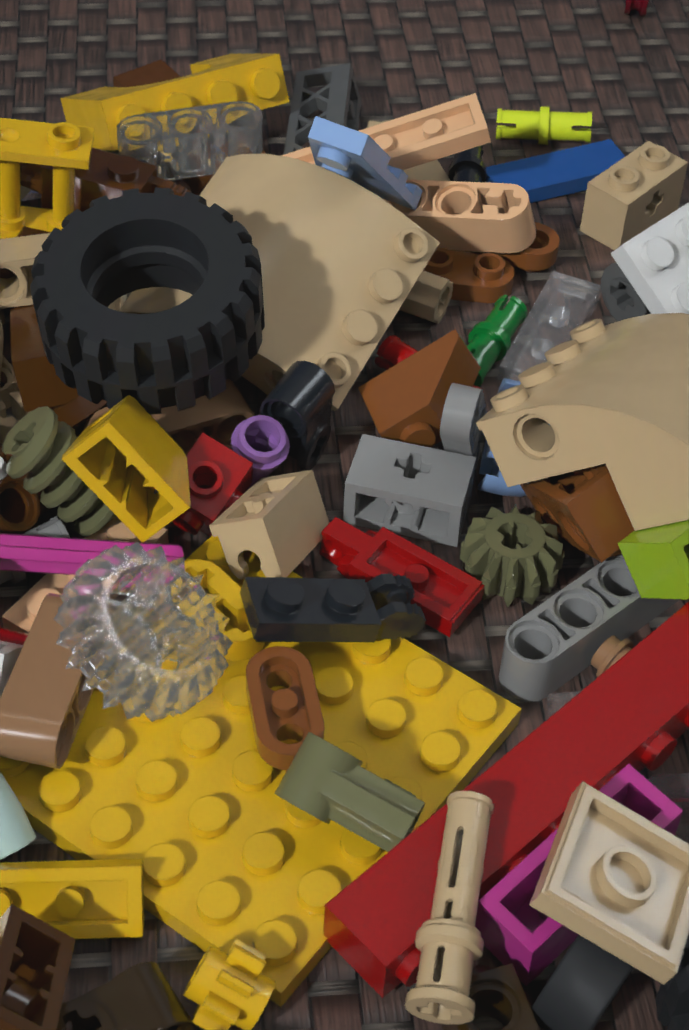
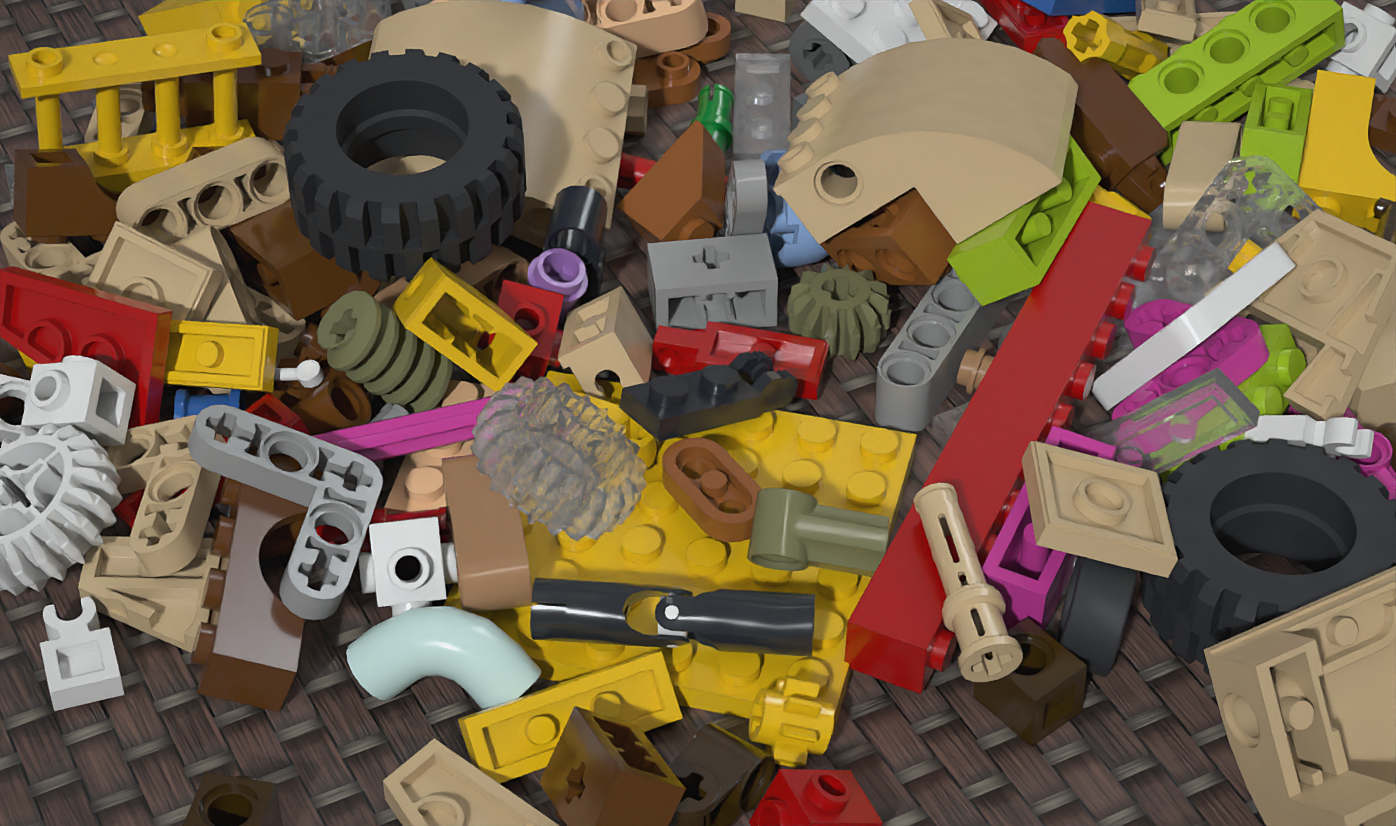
camera: 20 degrees left, 5 degrees down
none -> black piece [530,578,816,657]

